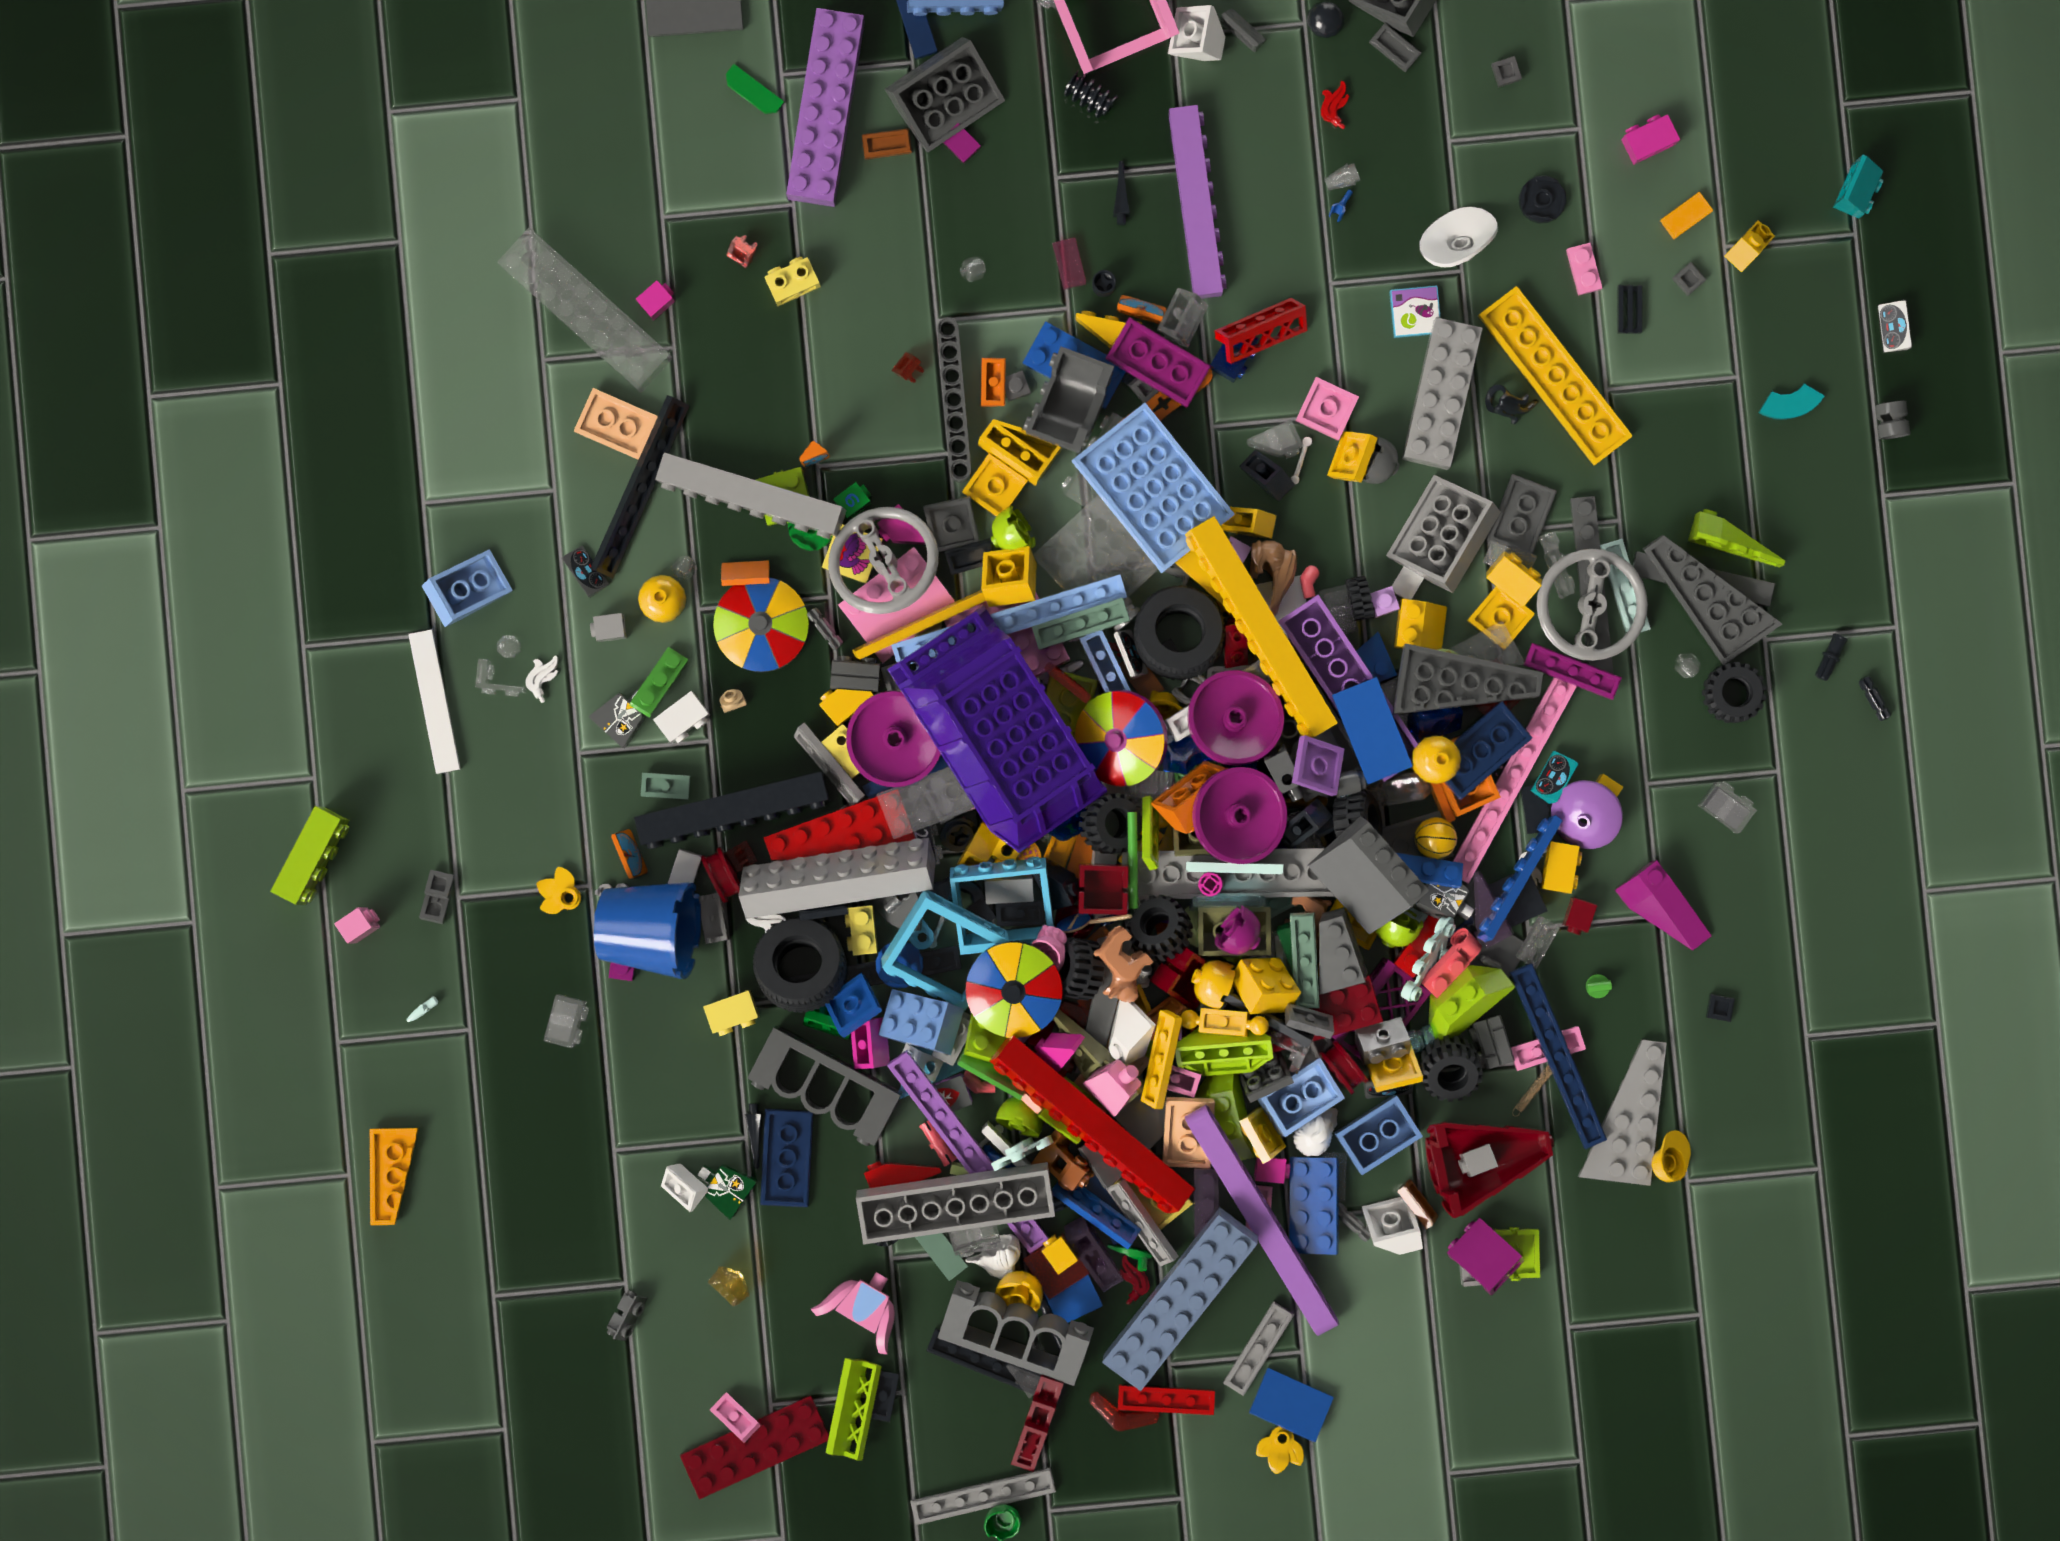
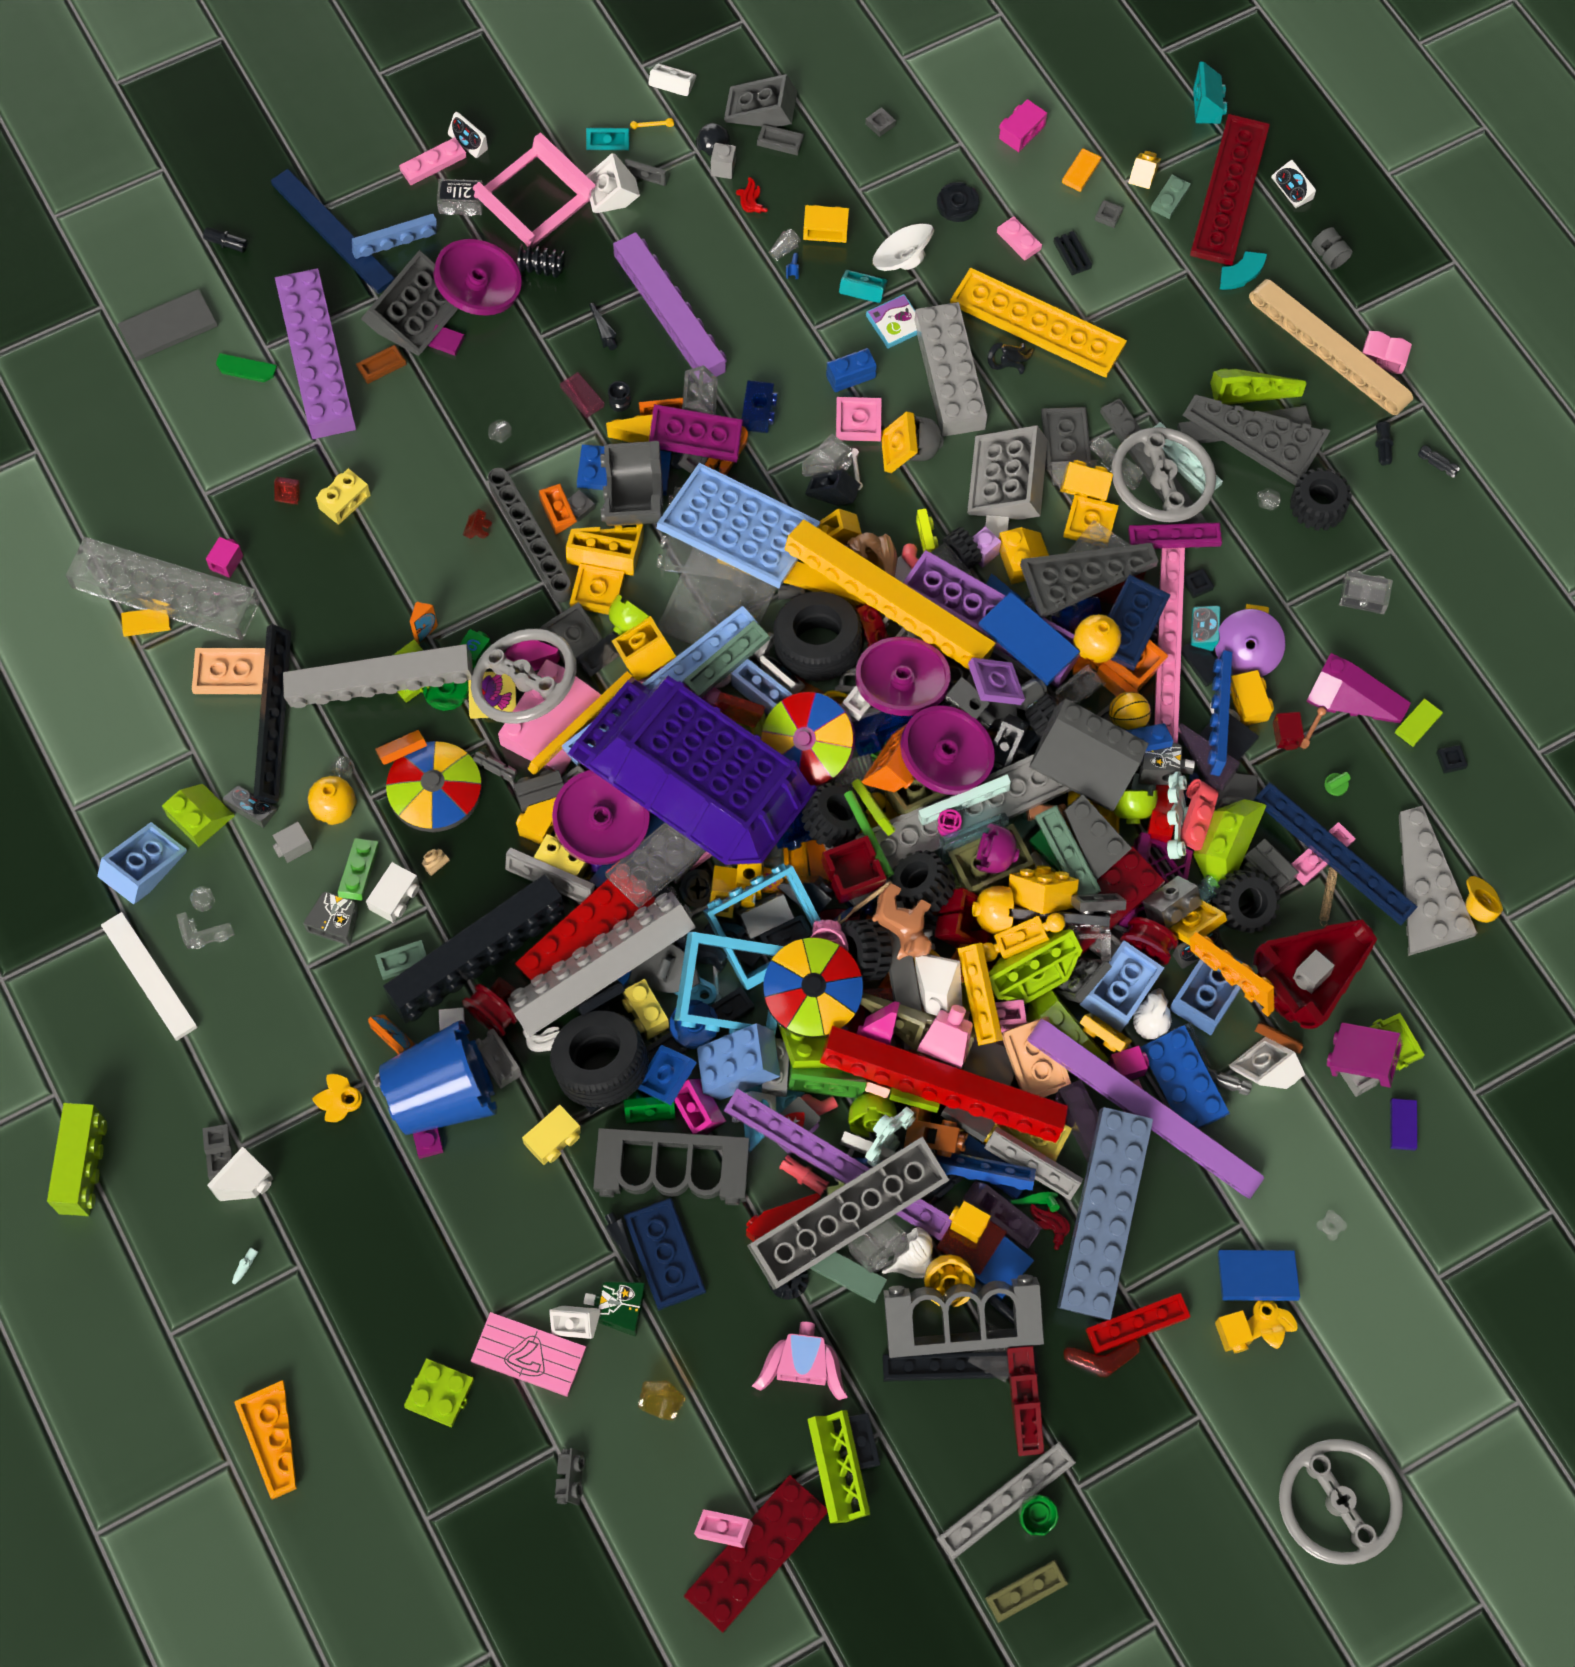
camera: 30 degrees left, 20 degrees down
bright pink brick [334,907,380,944] -> none
white piece [525,656,559,703] -> none
clear brick [544,994,589,1048] -> none
red fence [1215,298,1307,364] -> none
light grey tile [1223,1301,1294,1396] -> none
clear plate [1515,916,1560,969] -> none
none -> yellow tile [121,607,171,637]
none -> lime slope [162,784,235,847]
none -> white slope [207,1147,273,1201]
none -> lime plate [404,1358,474,1428]
none -> magenta dish [433,239,522,316]
none -> bright pink tile [471,1312,586,1397]
none -> light grey brick [711,143,736,179]
none -> yellow brick [803,205,849,243]
none -> blue brick [826,348,876,392]
none -> teal slope [839,270,888,303]
none -> neon yellow plate [916,509,938,555]
none -> sand green plate [1151,175,1191,219]
none -> black tile [1184,568,1214,599]
none -> dark red plate [1190,114,1270,266]
none -> light orange wing [1190,932,1274,1017]
none -> yellow brick [1215,1310,1254,1354]
none -> tan beam [1249,279,1413,415]
none -> nougat hinge [1300,707,1327,749]
none -> clear plate [1316,1210,1347,1241]
none -> bright pink brick [1362,331,1412,374]
none -> dark purple tile [1390,1098,1417,1151]
none -> lime tile [1395,698,1443,747]

